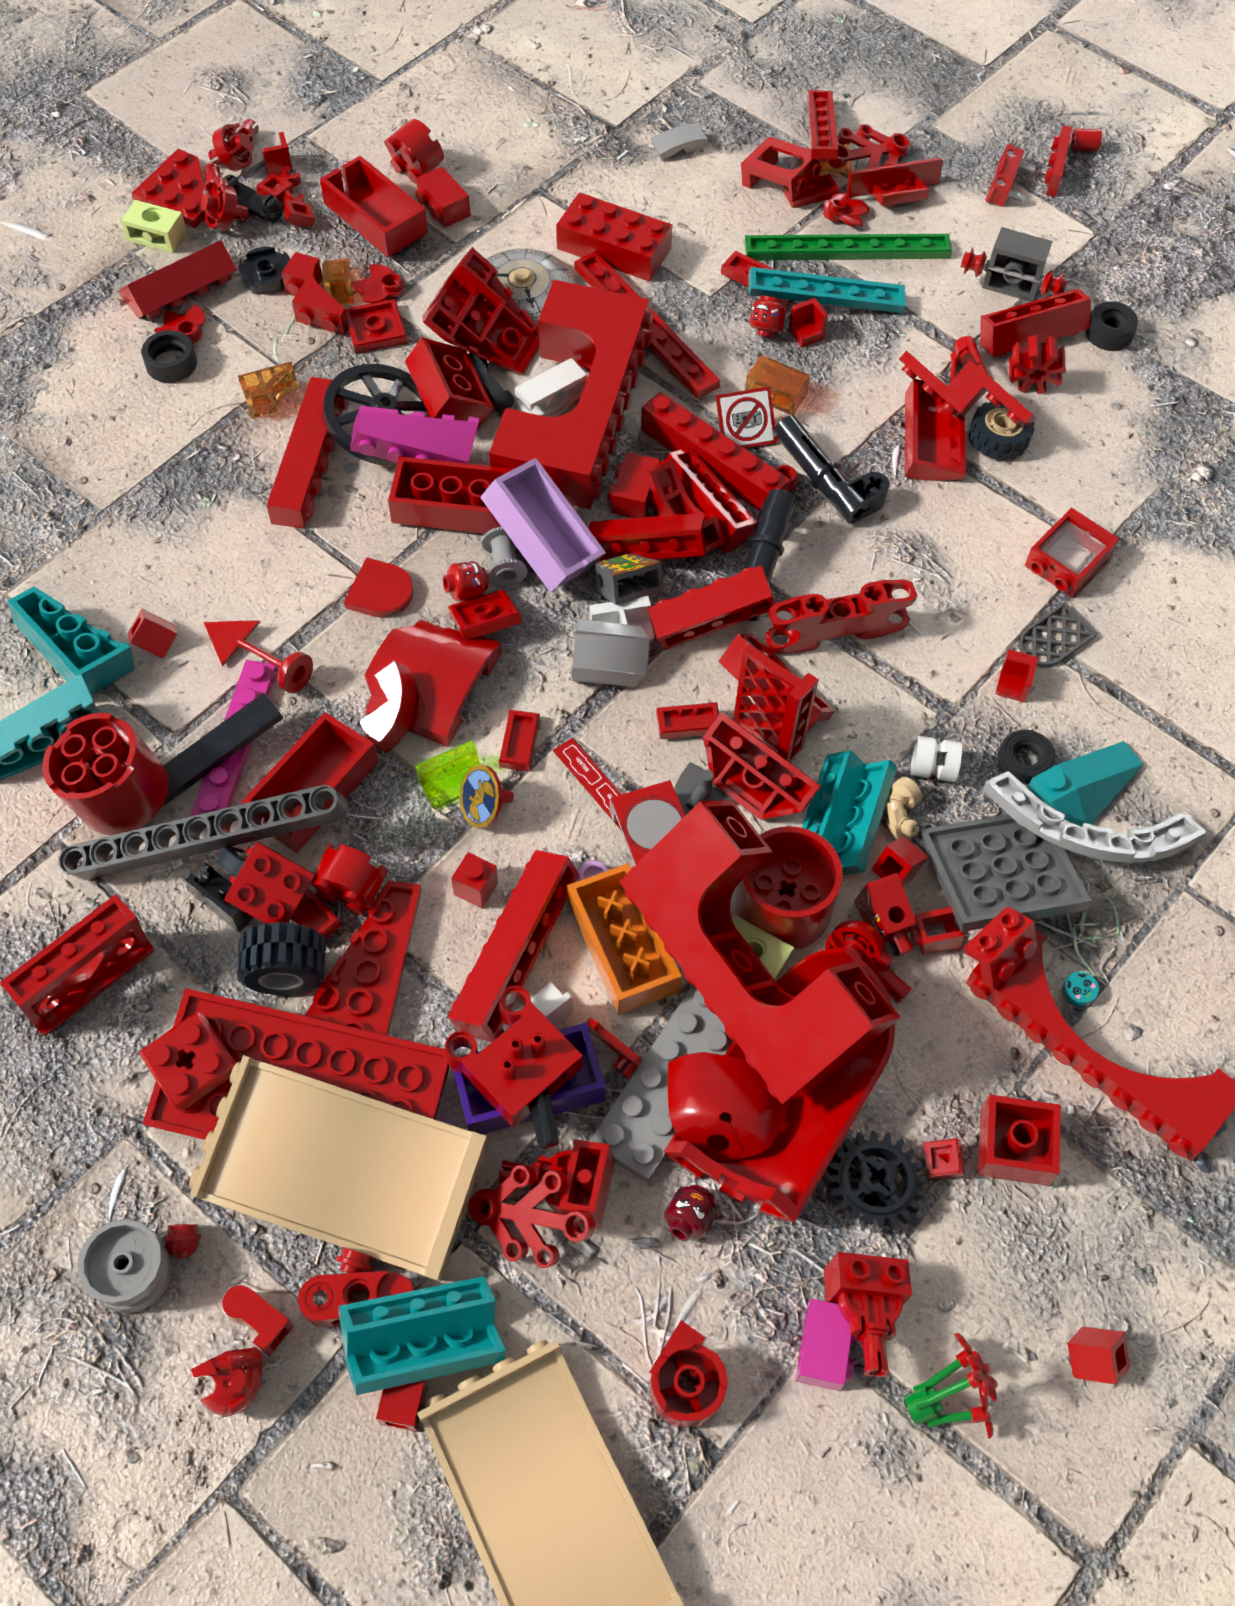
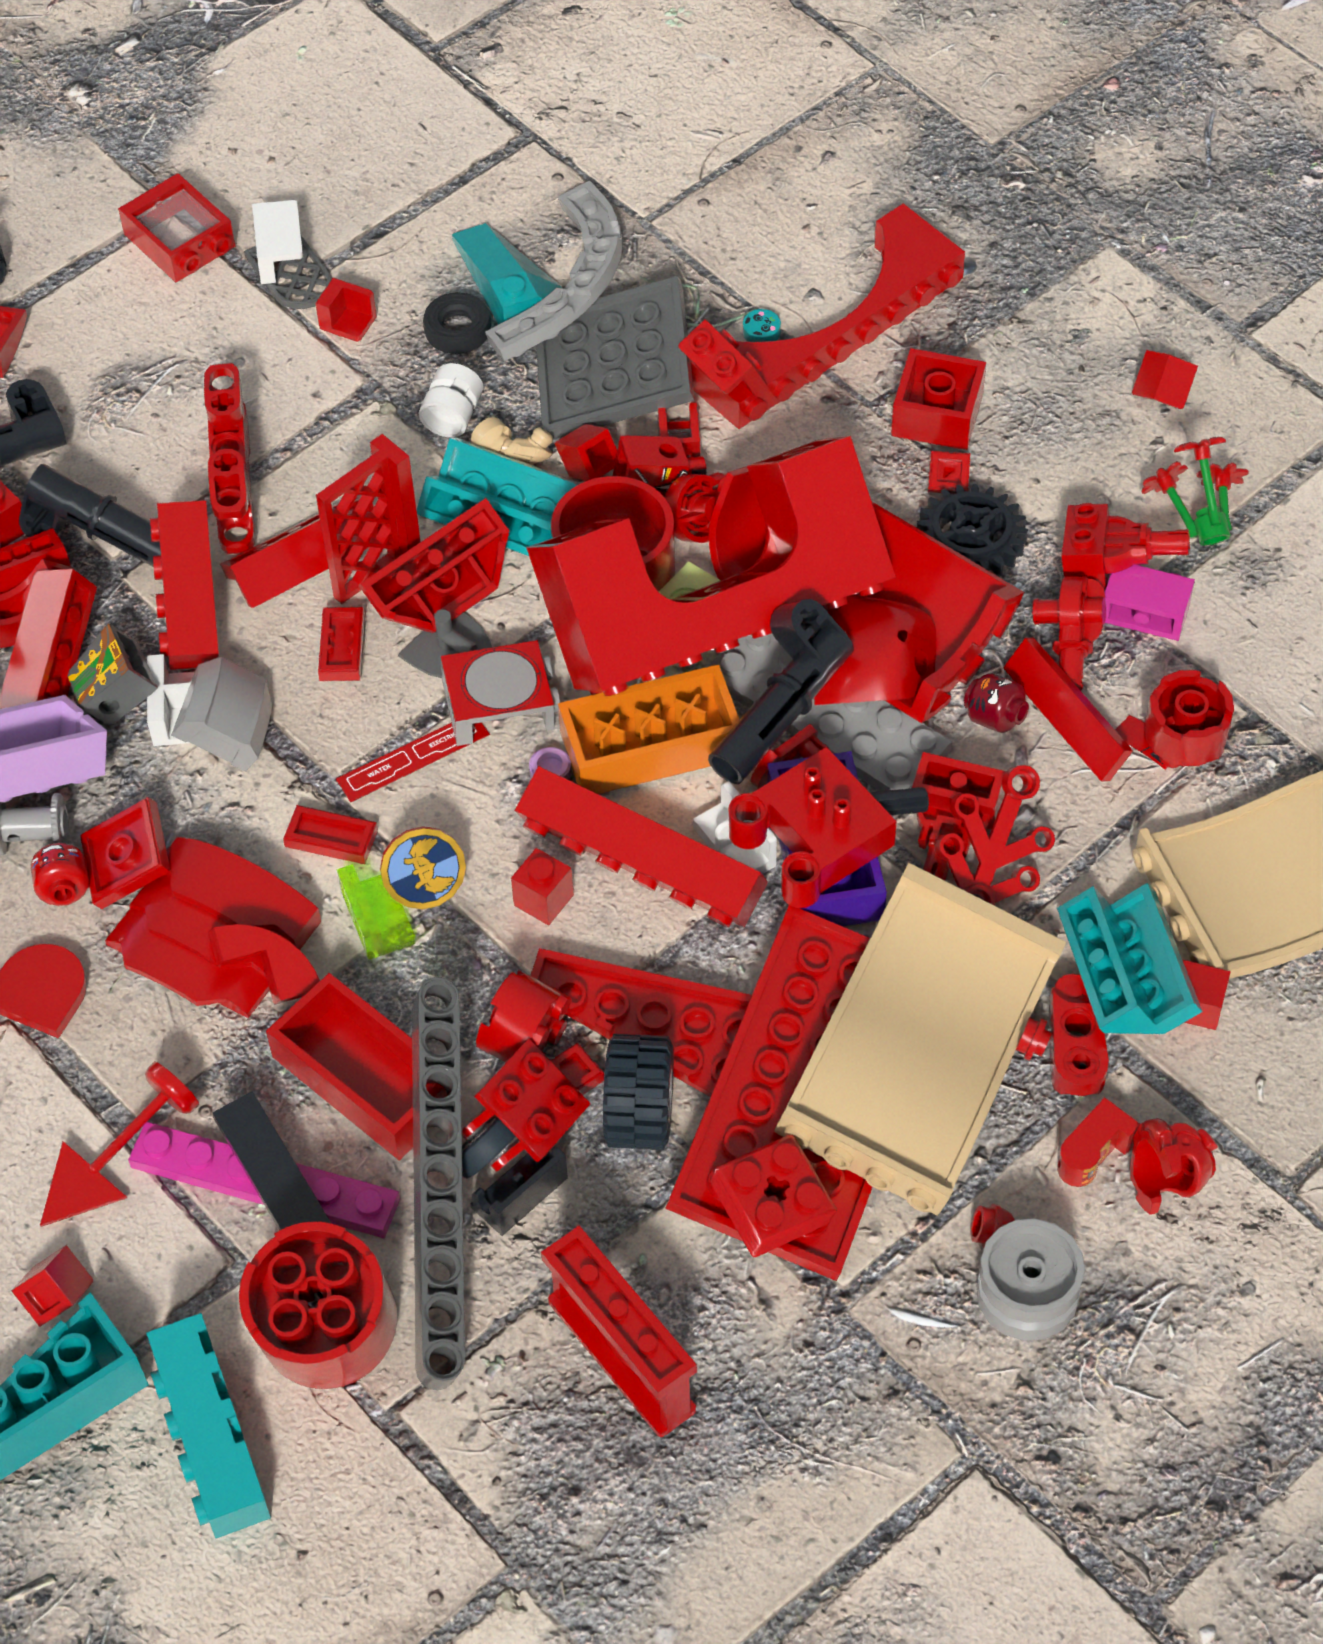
camera: 80 degrees left, 5 degrees down
none -> white panel [252,200,303,284]
none -> black piece [708,599,854,785]
none -> red tile [1003,638,1133,782]
none -> red pin [1032,576,1106,691]

